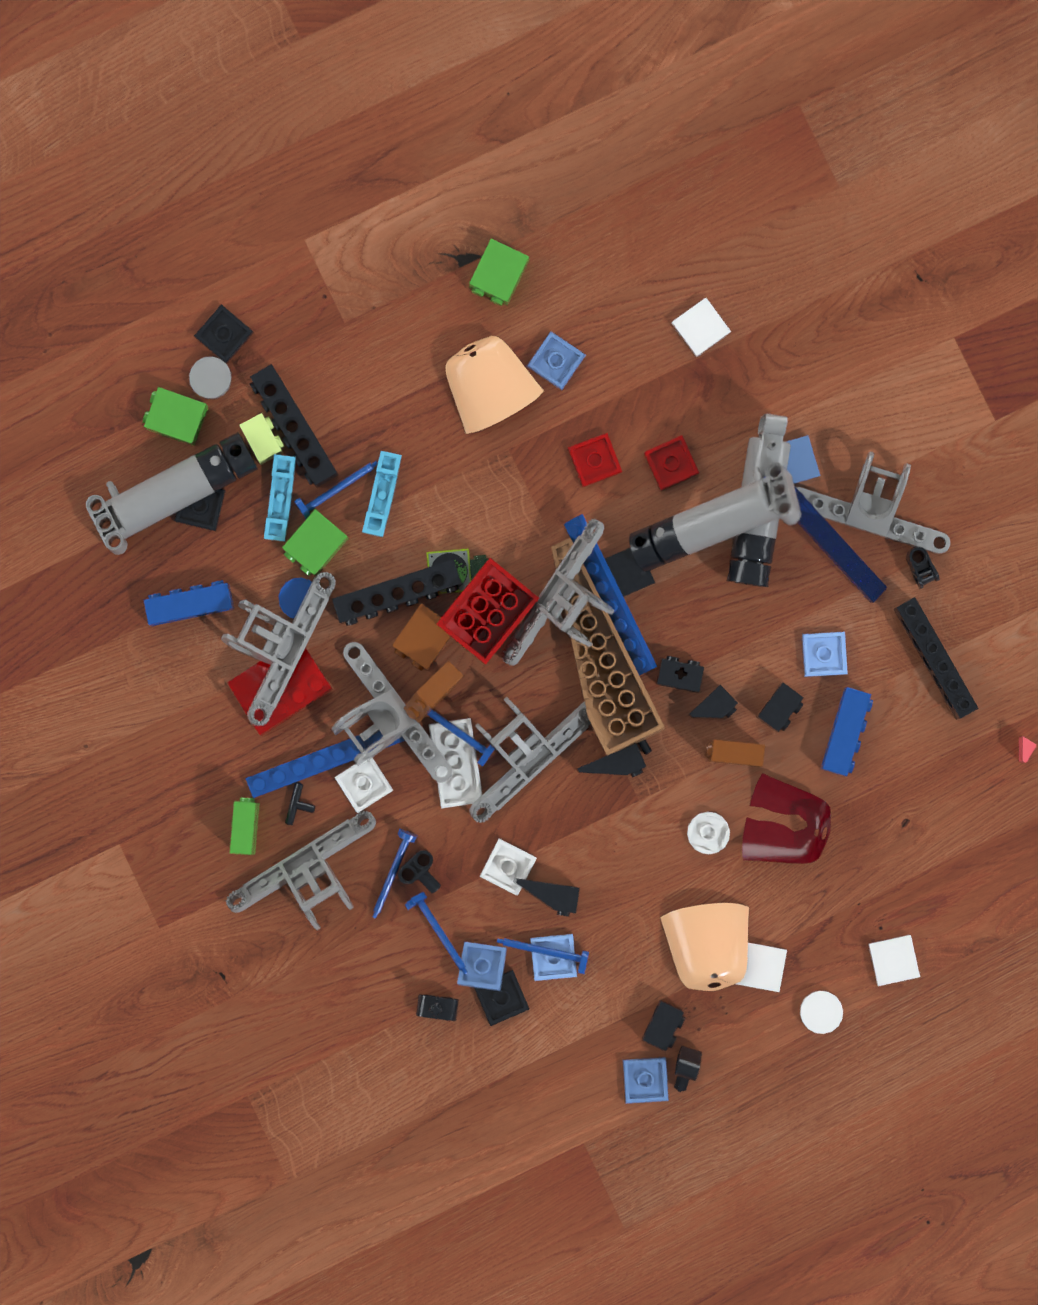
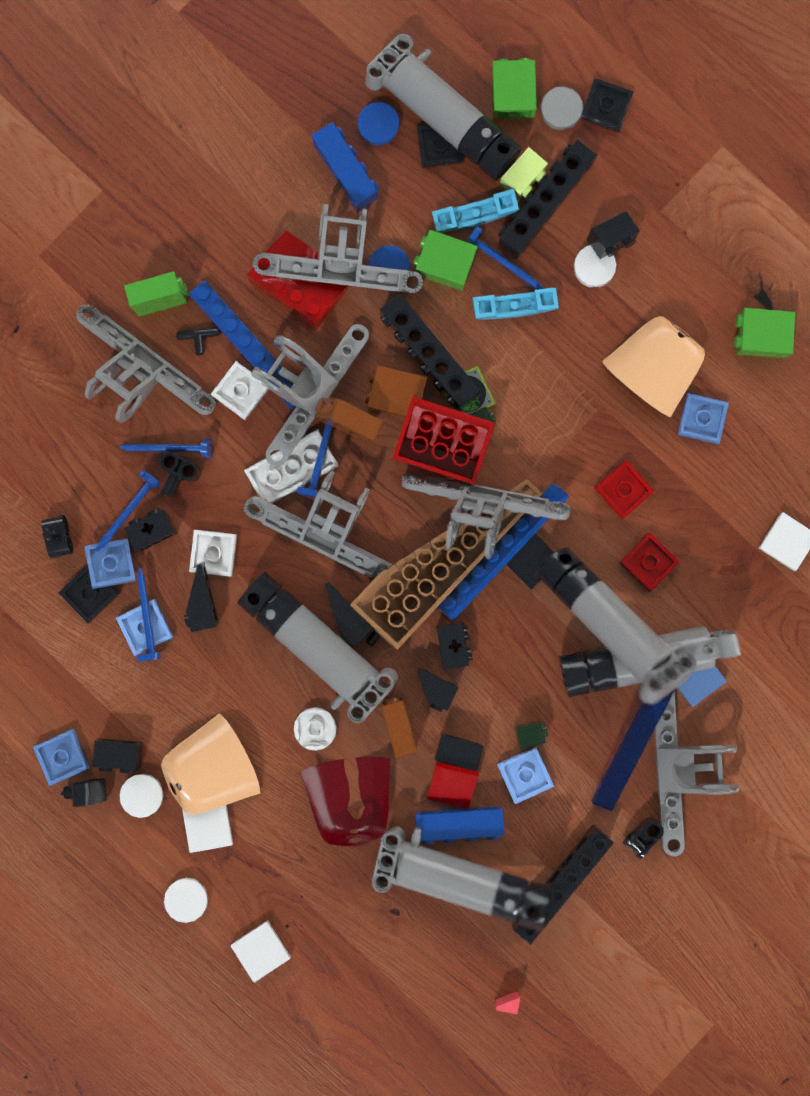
camera: 70 degrees right, 0 degrees up
none -> white tile [120,774,164,818]
none -> black brick [124,508,177,552]
none -> light grey piece [237,572,398,723]
none -> blue tile [358,102,399,145]
none -> light grey piece [372,826,553,932]
none -> red tile [427,762,479,809]
none -> clear green brick [514,720,548,749]
none -> white tile [574,245,616,287]
none -> black brick [586,211,640,259]

